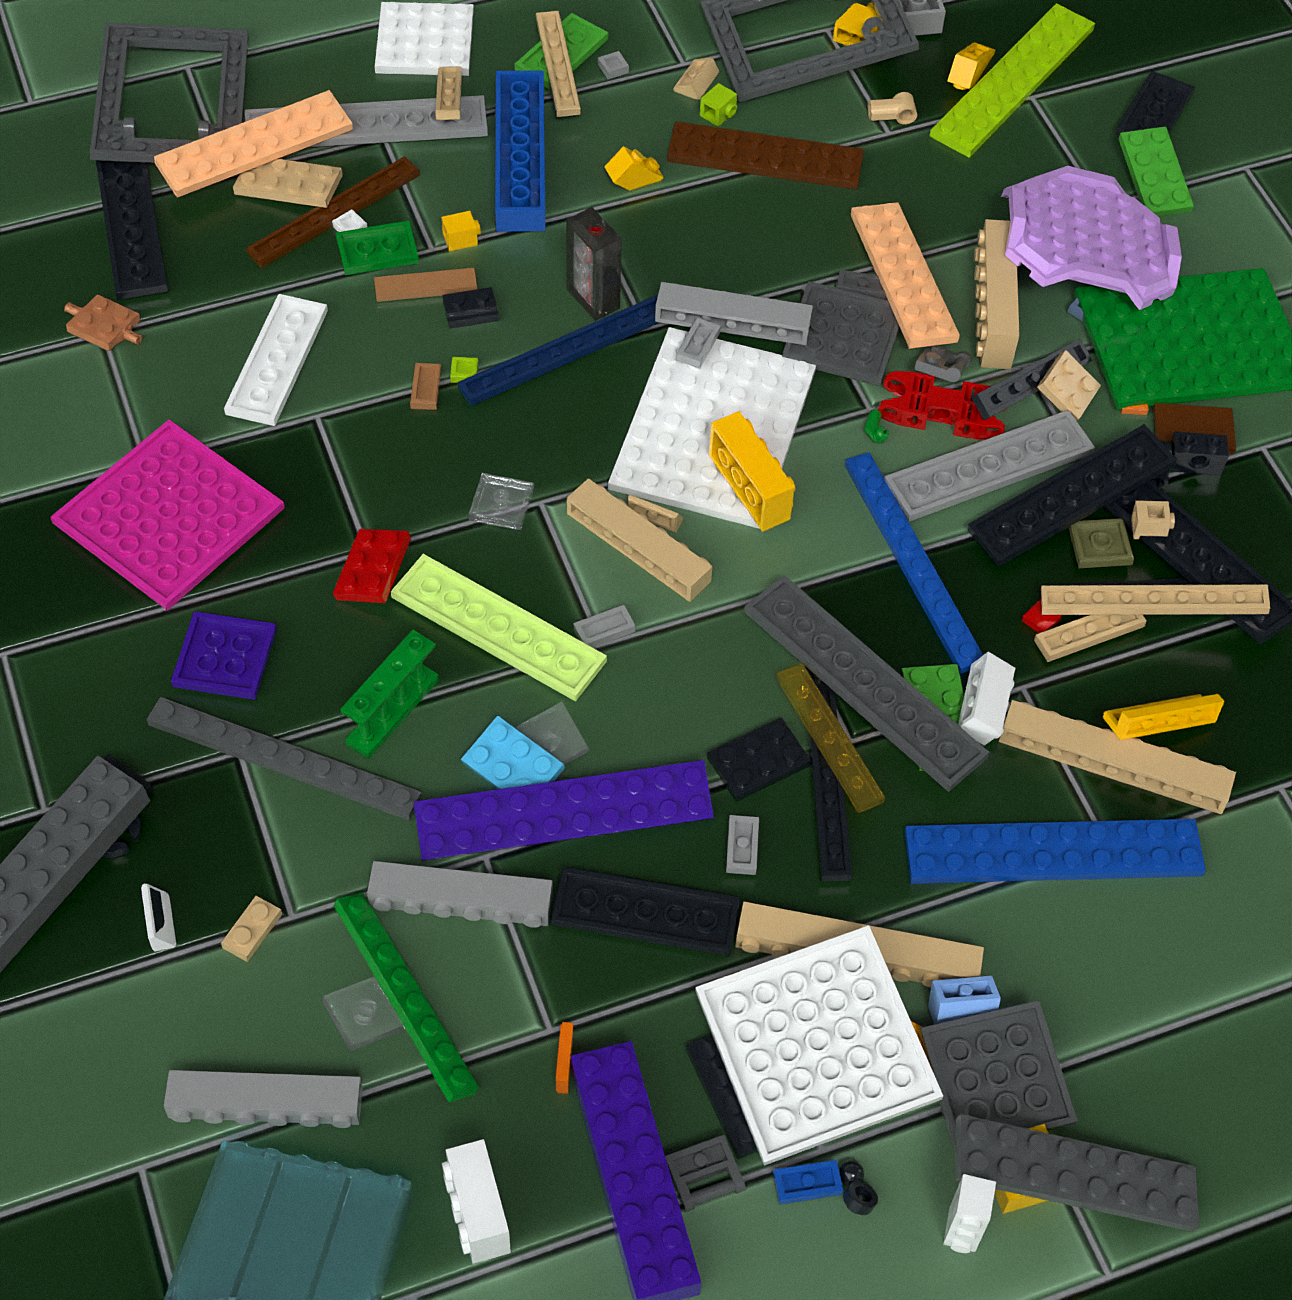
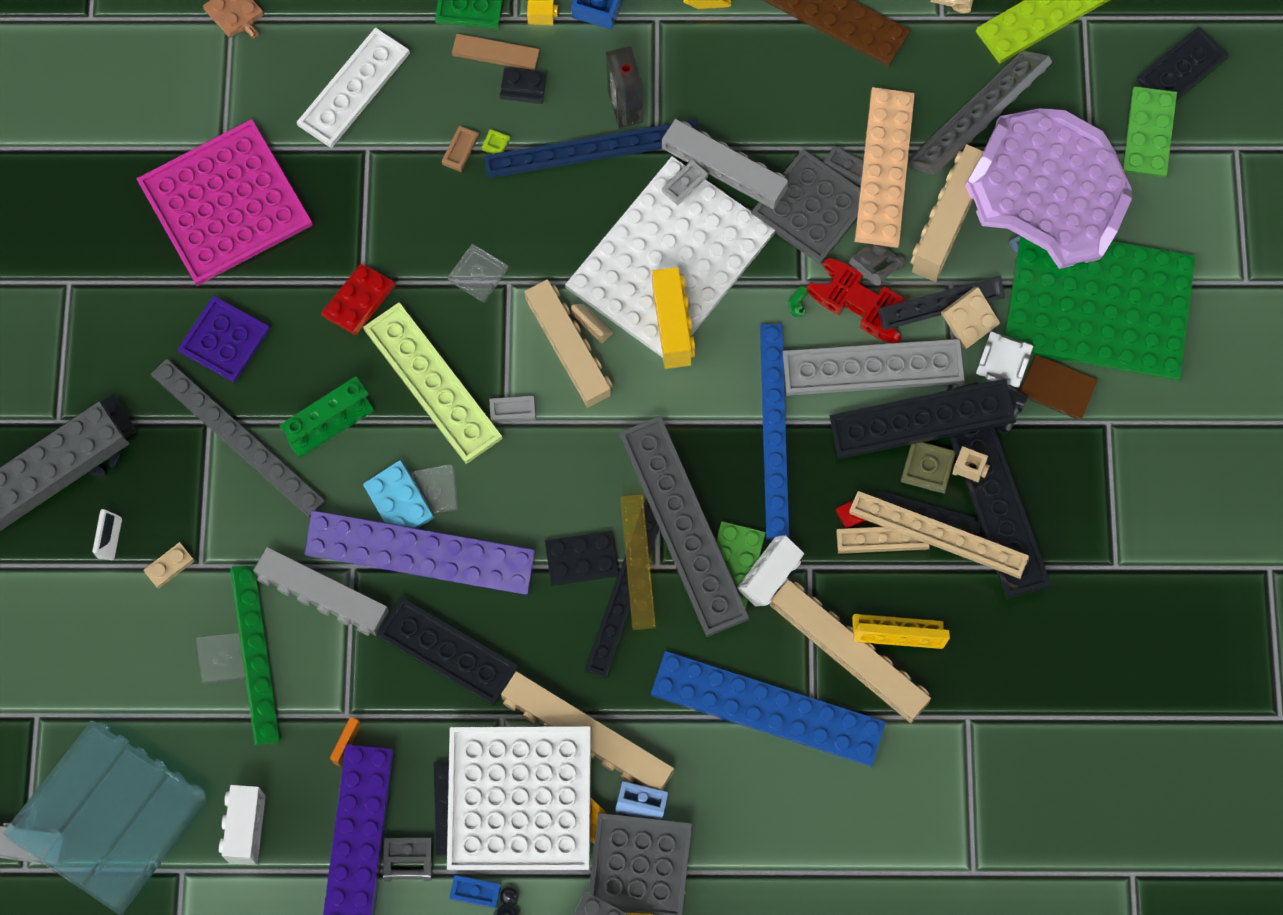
camera: 25 degrees right, 15 degrees up
light grey brick [164,1070,363,1128] -> none
light grey plate [726,815,759,875] -> none
black brick [1169,432,1229,475] -> none
none -> dark grey plate [907,51,1052,175]
none -> panel [976,331,1033,388]

